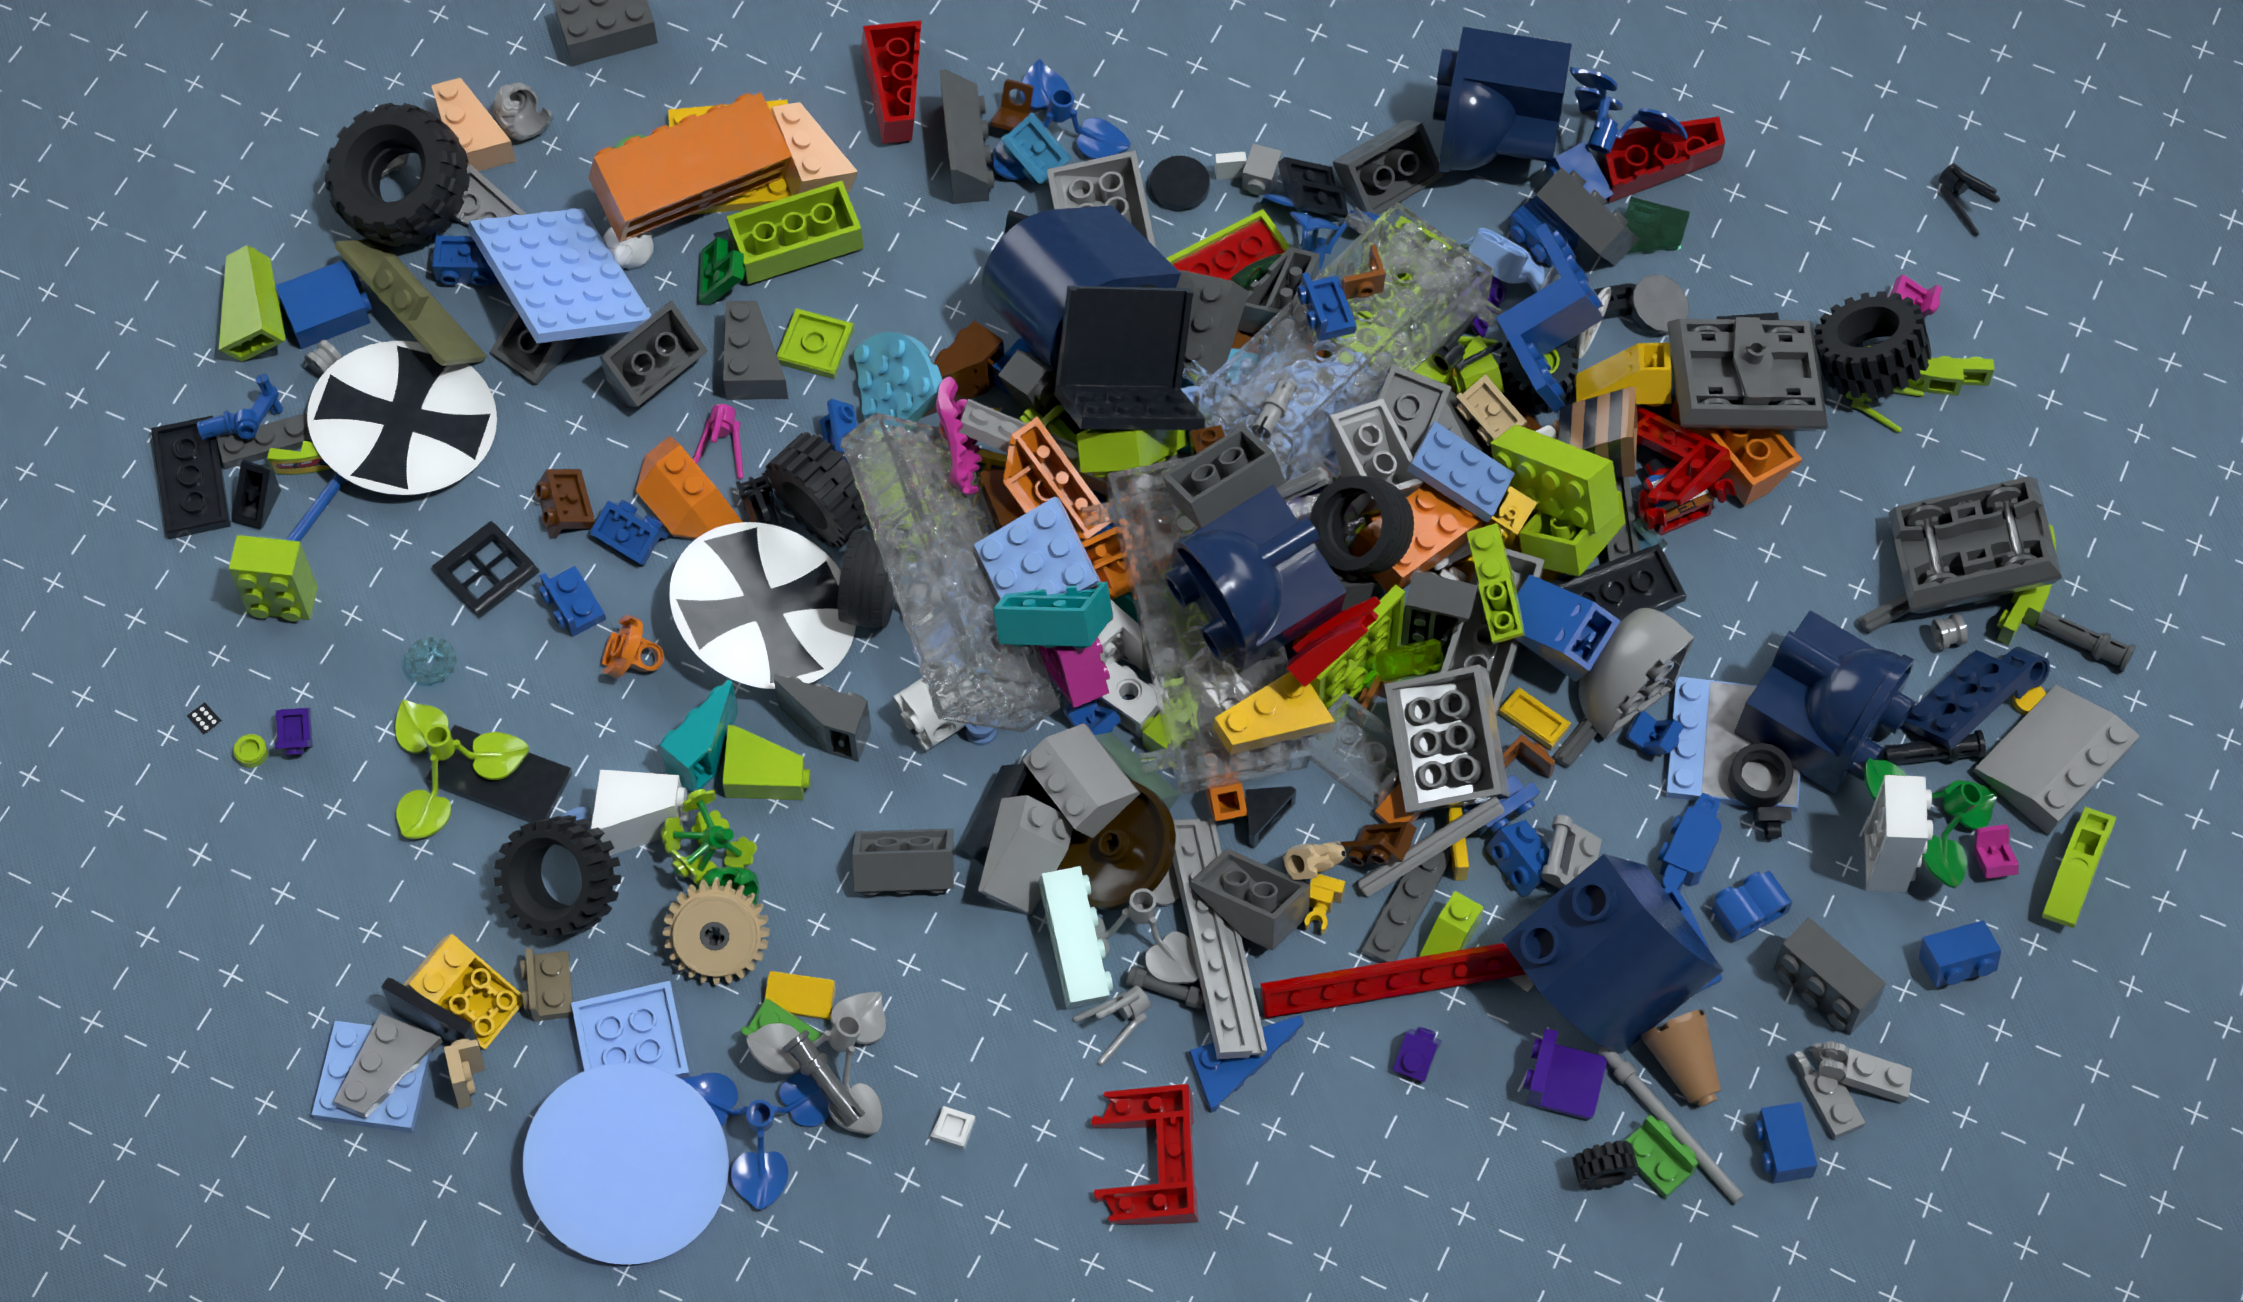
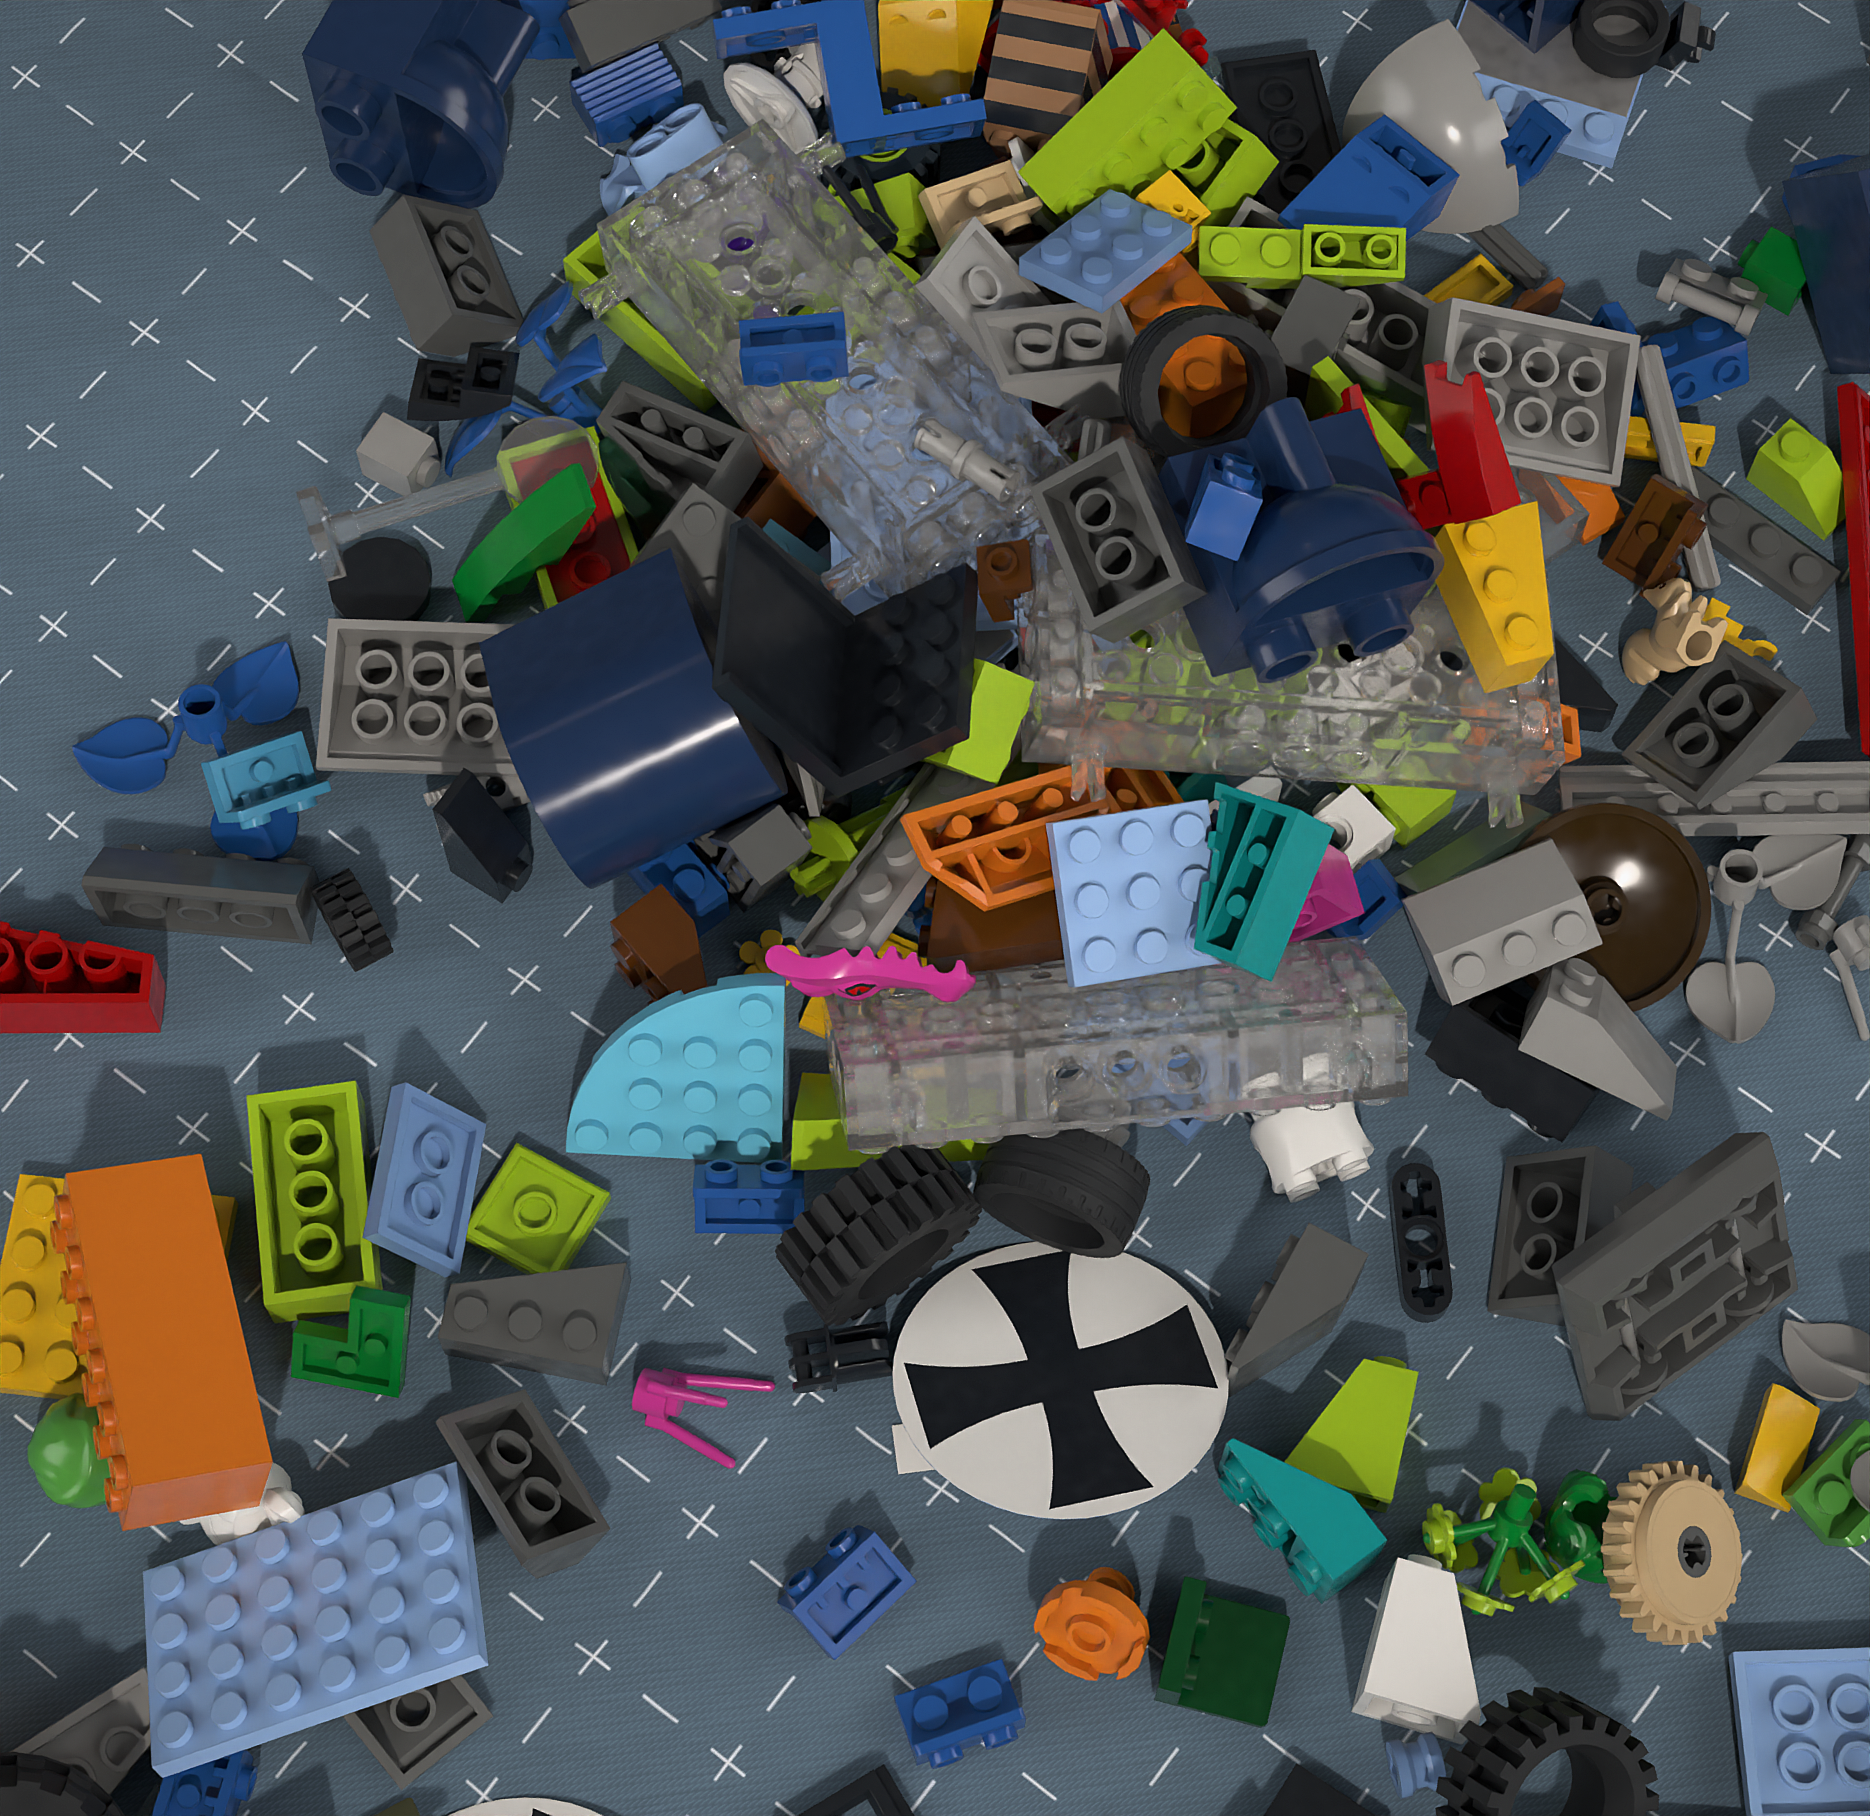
camera: 80 degrees left, 5 degrees up
reddish brown bracket [535,469,595,538] -> none
orange wedge [635,436,743,540] -> none
light nougat wedge [771,102,858,196] -> none
reddish brown bracket [990,79,1034,131] -> none
light aqua brick [1038,866,1113,1009] -> none
white tile [1215,152,1247,180] -> none
dark orange bracket [1342,244,1386,300] -> none
blue hinge [1657,793,1722,892] -> none
blue brick [1712,871,1793,942] -> none
none -> clear piece [296,416,600,582]
none -> black tyre [310,868,394,972]
none -> medium blue plate [362,1082,486,1277]
none -> green slope [452,463,596,623]
none -> dark green bracket [1154,1576,1290,1728]
none -> blue slope [1185,453,1263,562]
none -> black beam [1389,1163,1453,1323]
none -> dark grey piece [1552,1132,1798,1421]

